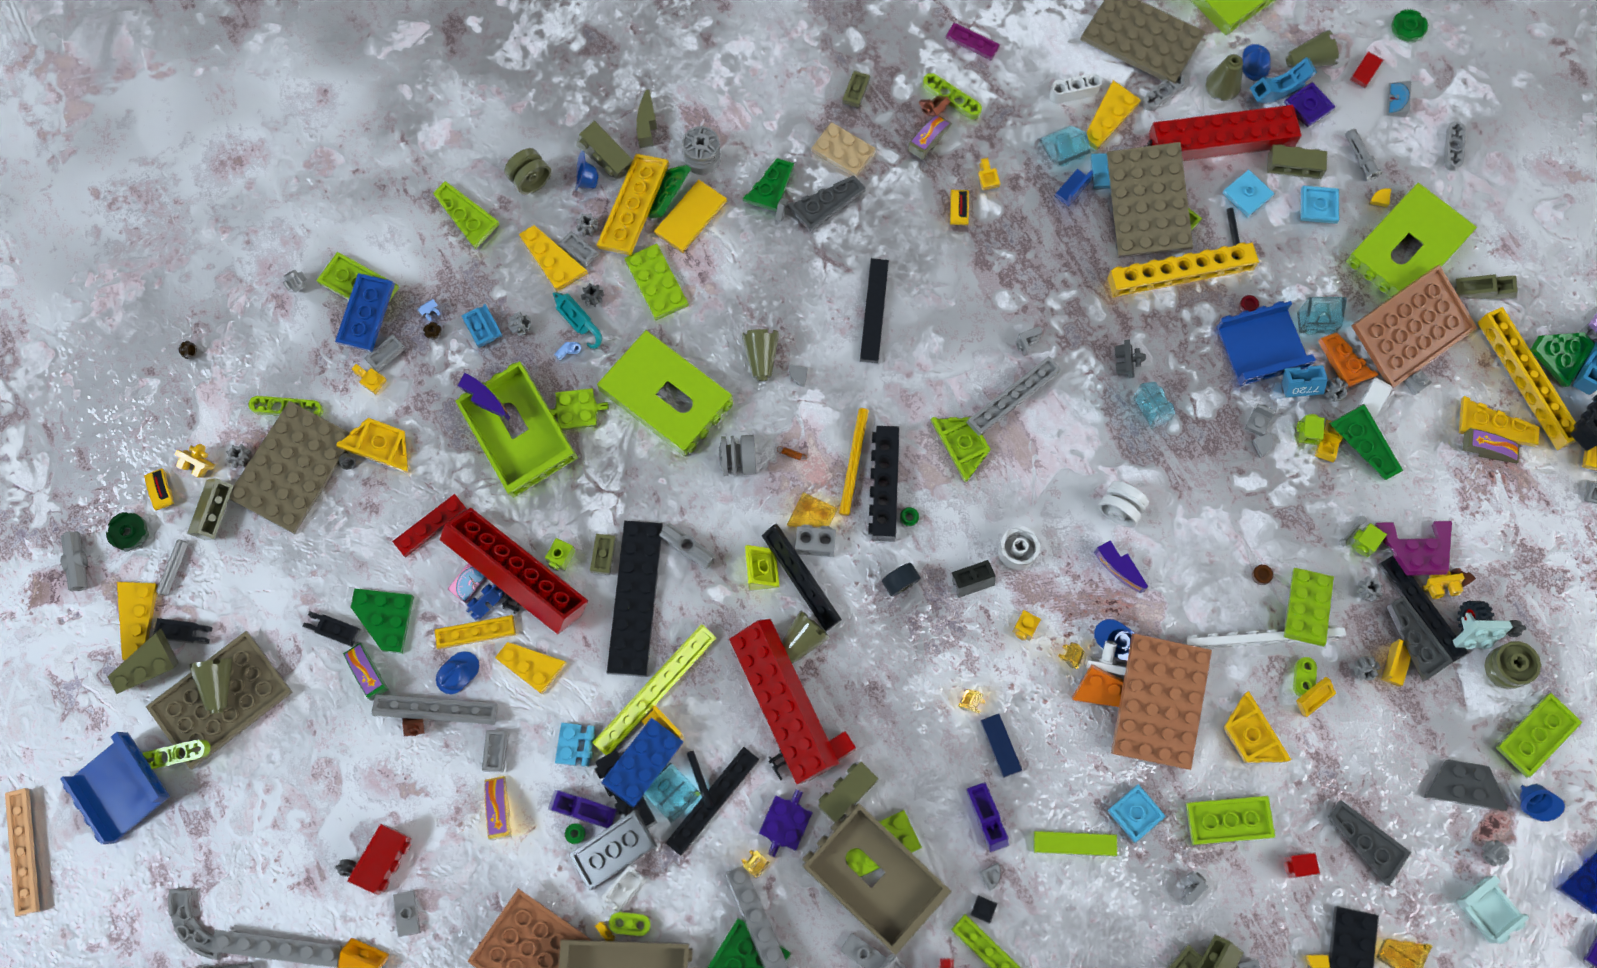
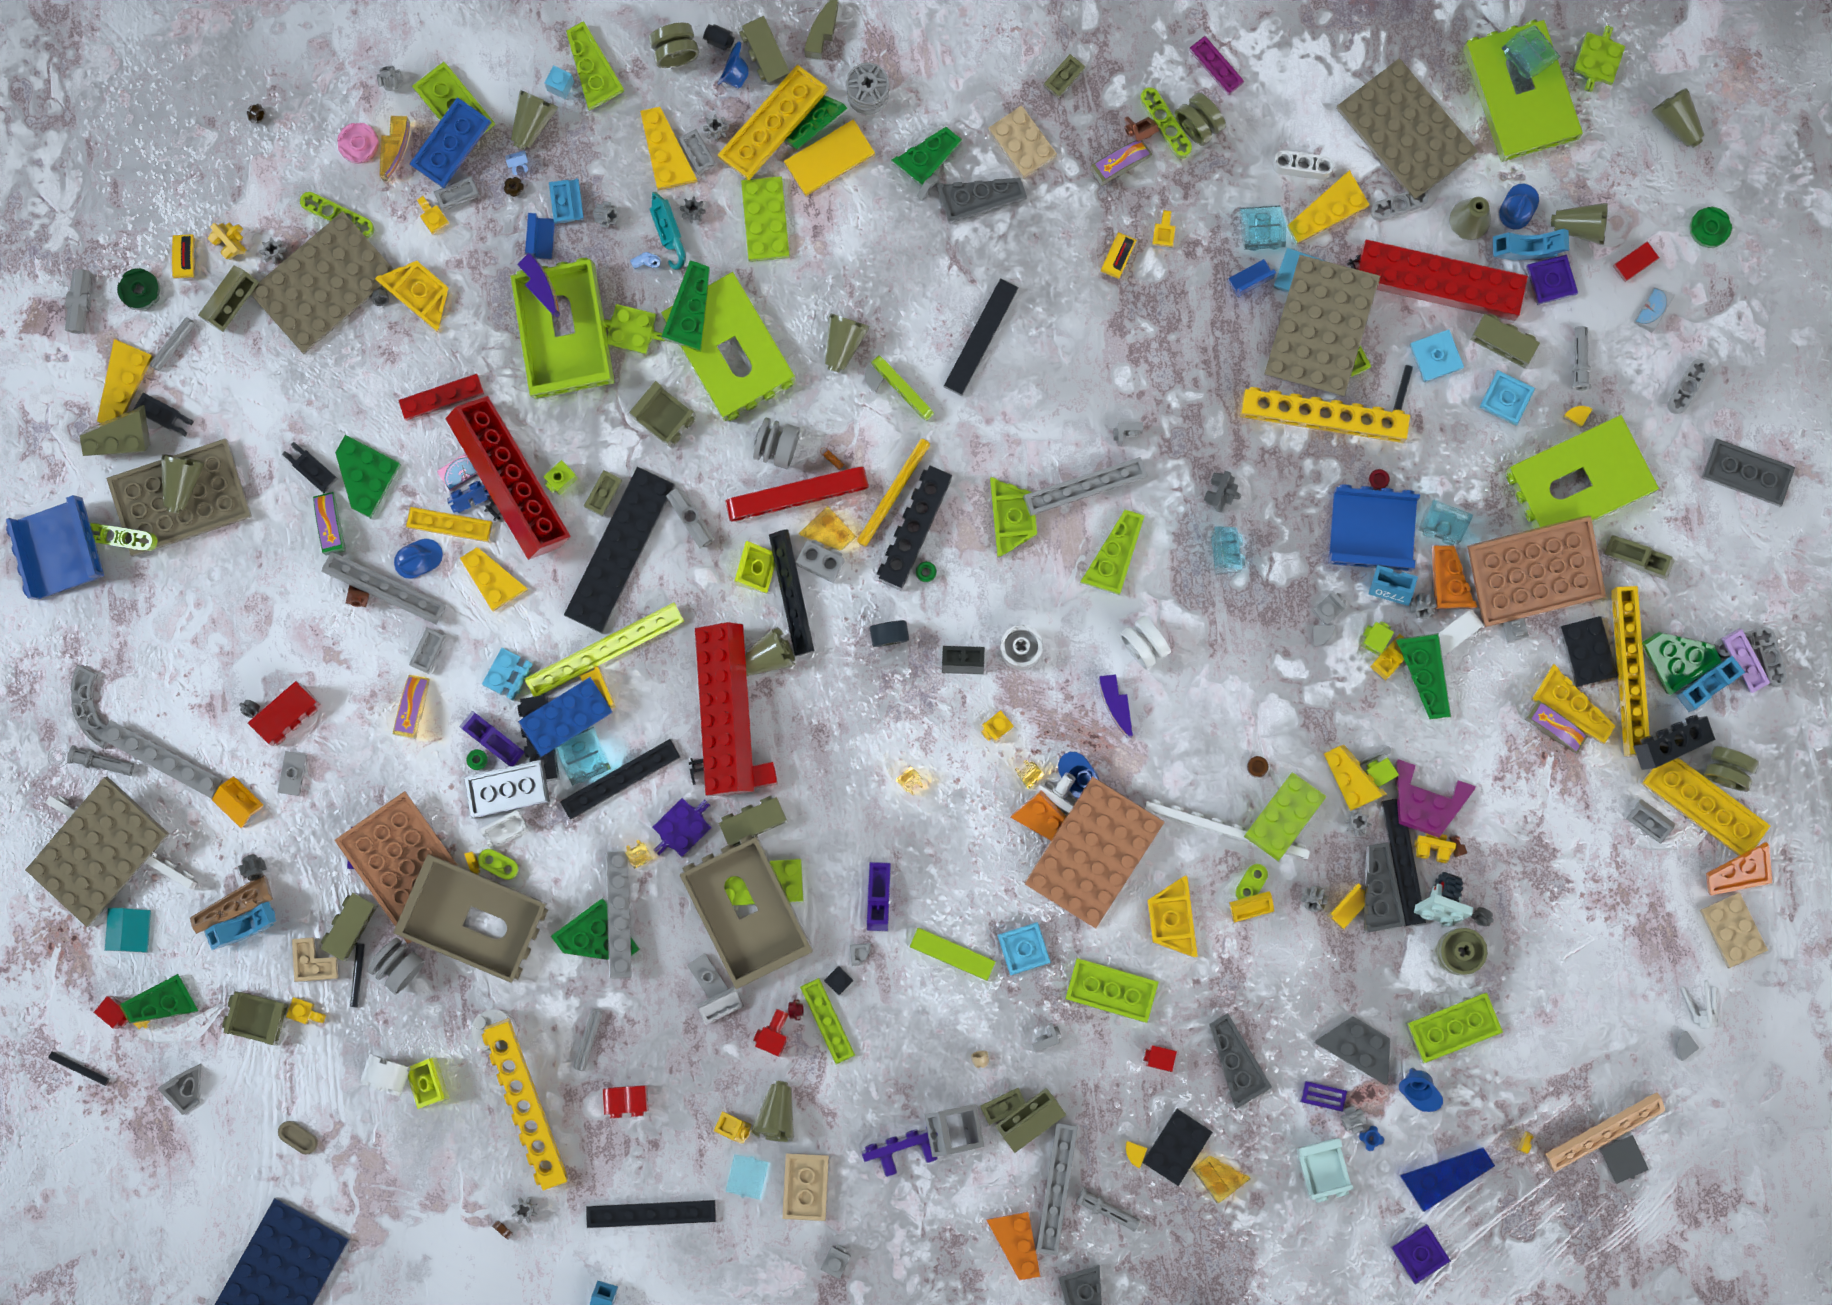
camera: 20 degrees right, 10 degrees up
black bar [687,751,714,810] -> none
dark blue tile [980,714,1022,778] -> none
none -> bright pink tile [337,123,379,164]
none -> clear yellow slope [379,116,410,181]
none -> olive cone [511,90,558,150]
none -> blue panel [525,213,555,260]
none -> medium azure brick [544,65,574,99]
none -> olive panel [629,381,696,447]
none -> green wing [661,260,710,352]
none -> black brick [703,24,735,51]
none -> red beam [725,467,869,522]
none -> dark red plate [788,999,804,1021]
none -> lime beam [871,355,934,421]
none -> tan hinge [971,1050,989,1068]
none -> lime wing [1080,510,1145,595]
none -> olive wheel [1175,92,1226,146]
none -> dark purple tile [1300,1081,1347,1112]
none -> yellow wing [1324,744,1387,811]
none -> blue plate [1359,1126,1385,1151]
none -> black plate [1559,616,1618,687]
none -> dark grey tile [1702,438,1795,507]

